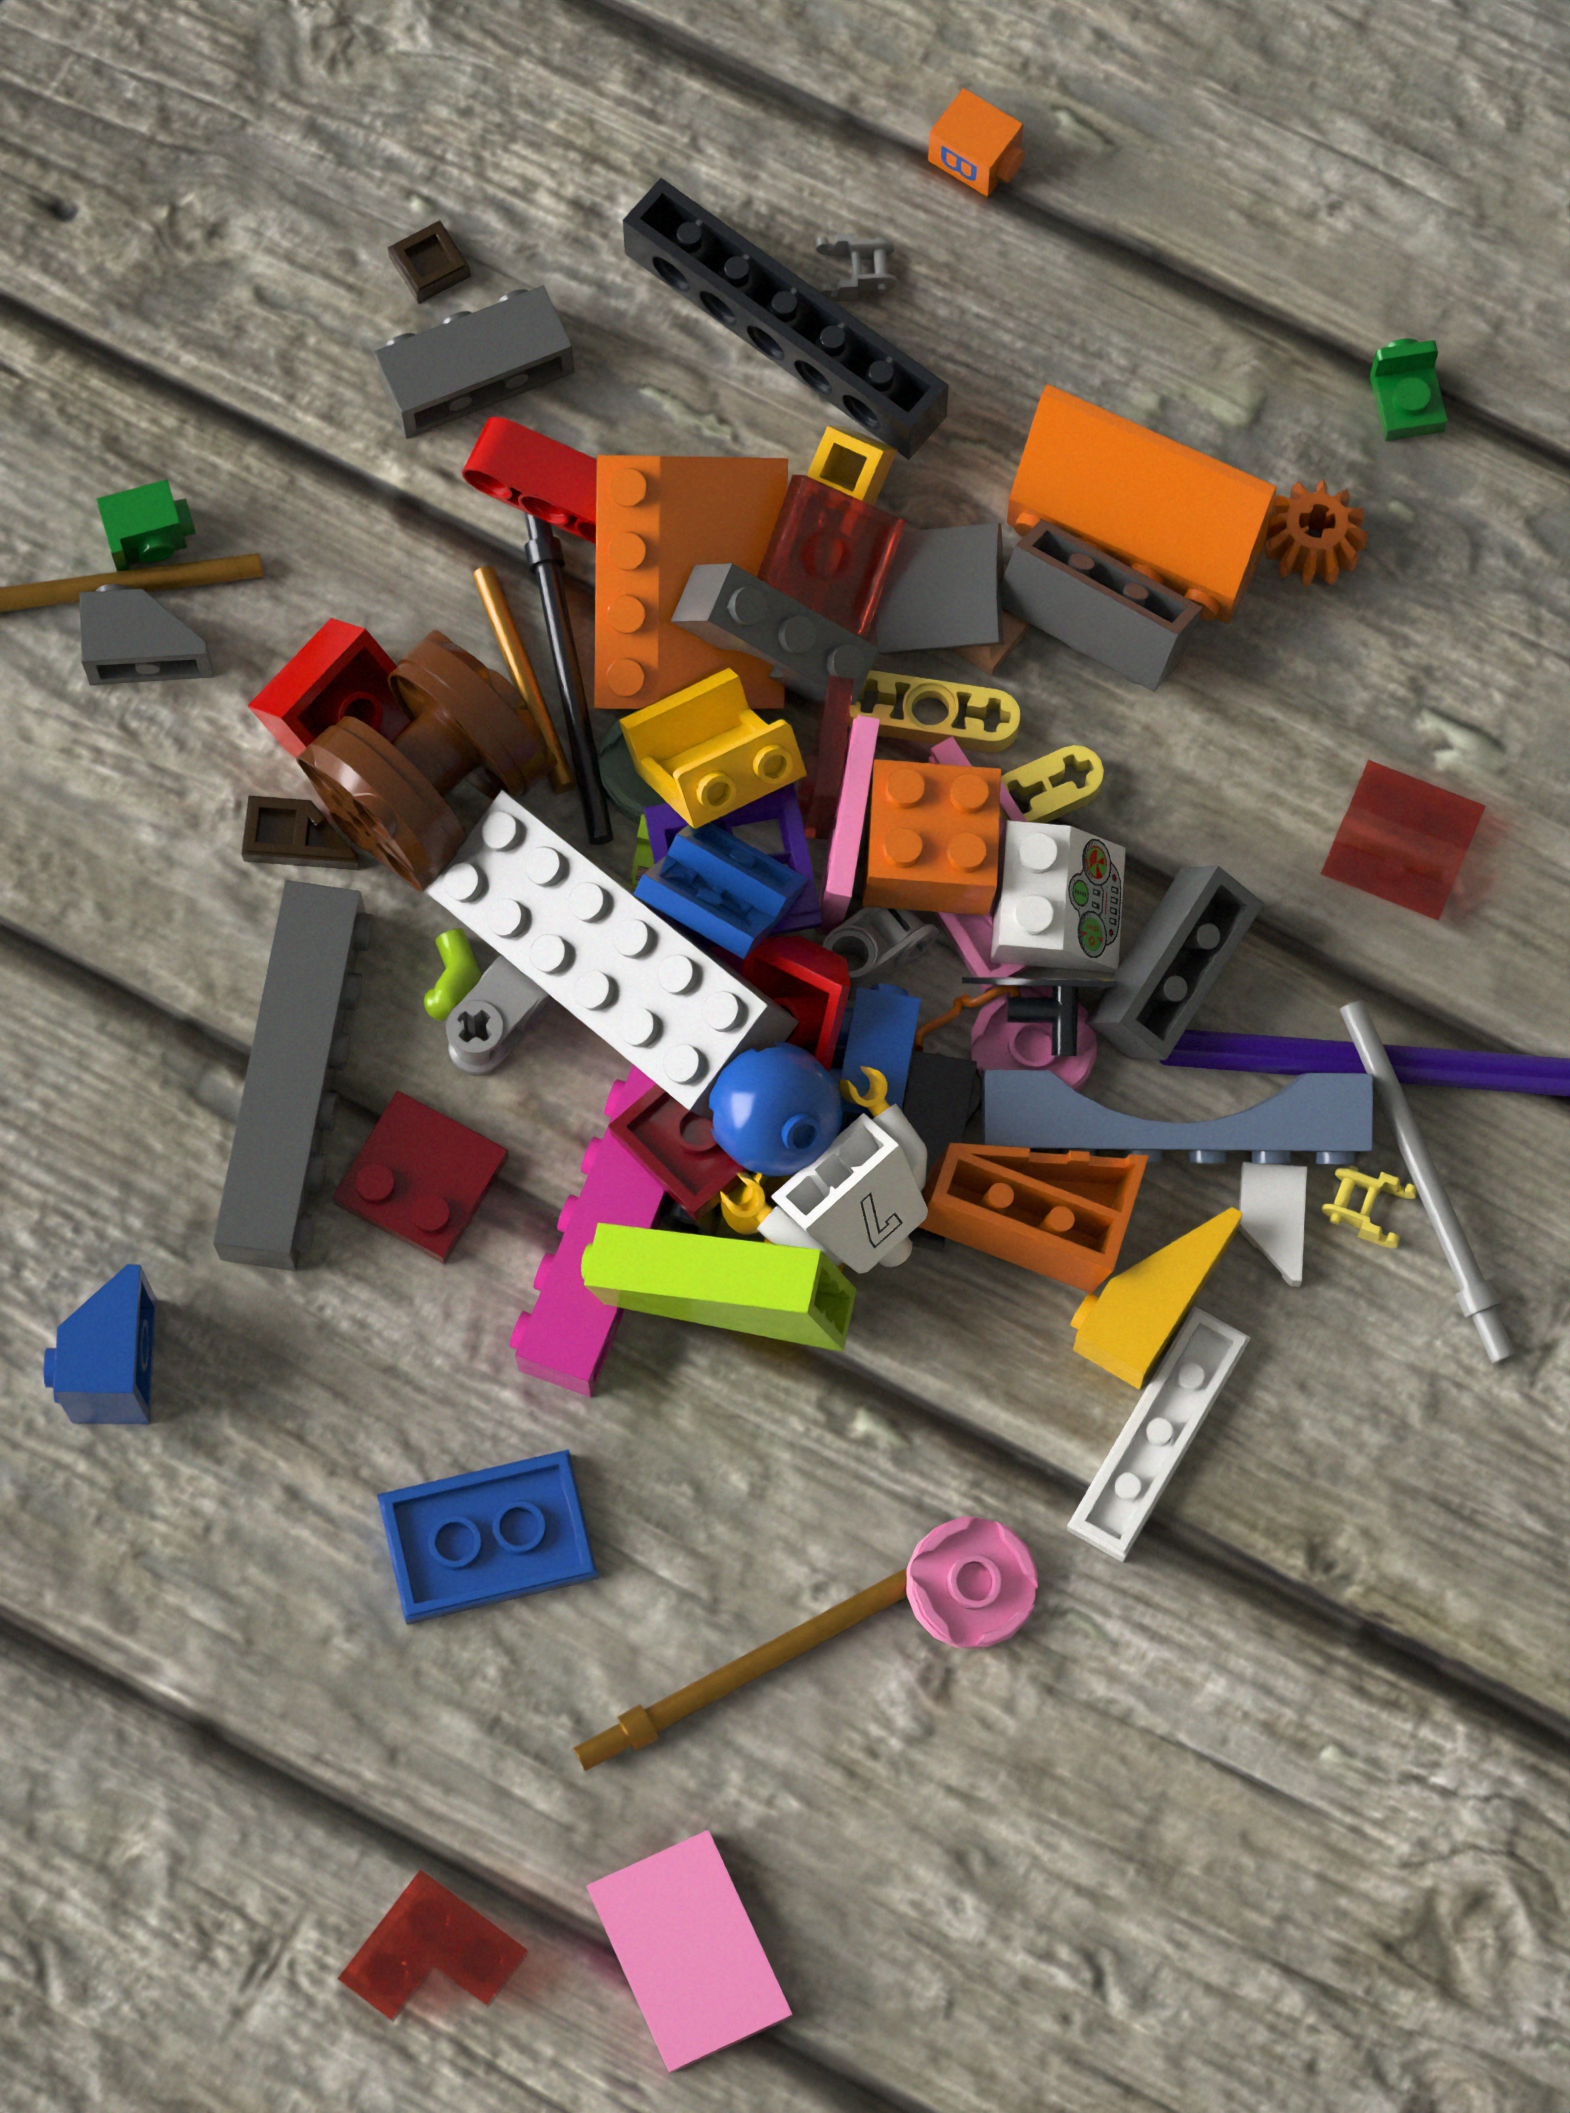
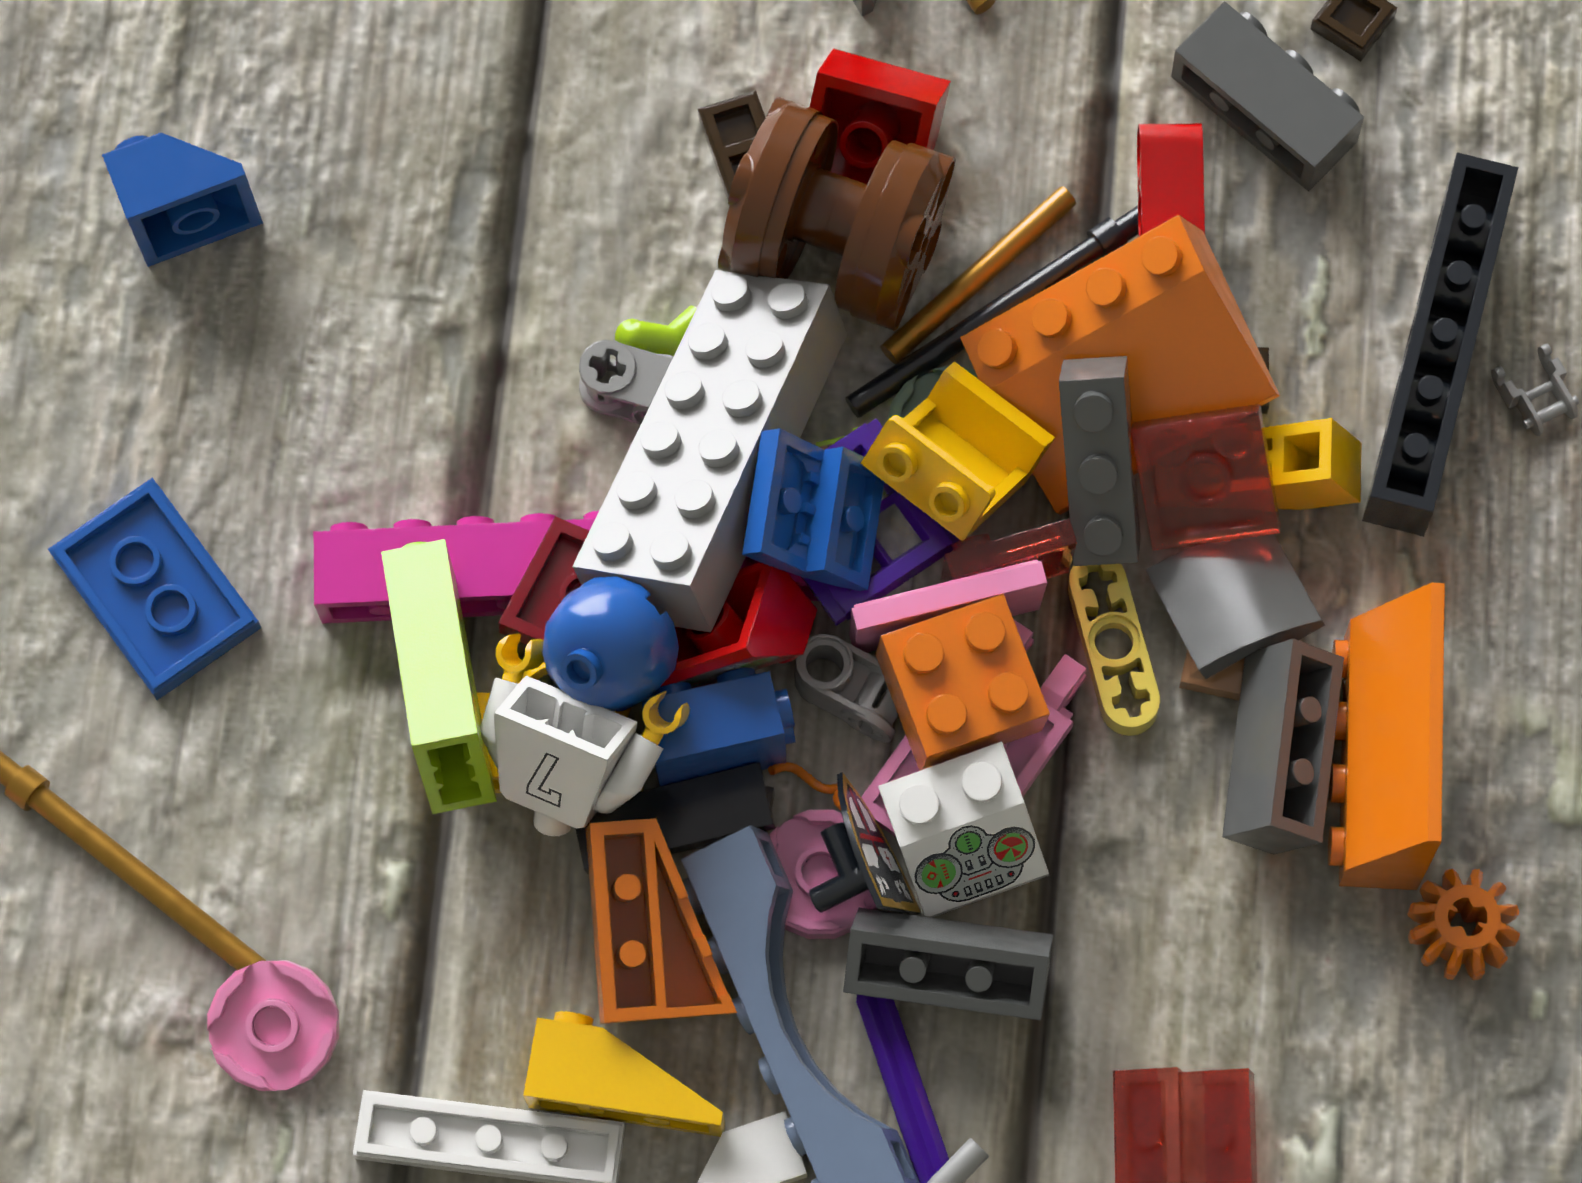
camera: 70 degrees right, 0 degrees up
dark grey brick [213,880,374,1272] -> none
dark red plate [332,1090,509,1264] -> none
light yellow beam [1000,745,1104,824] -> none

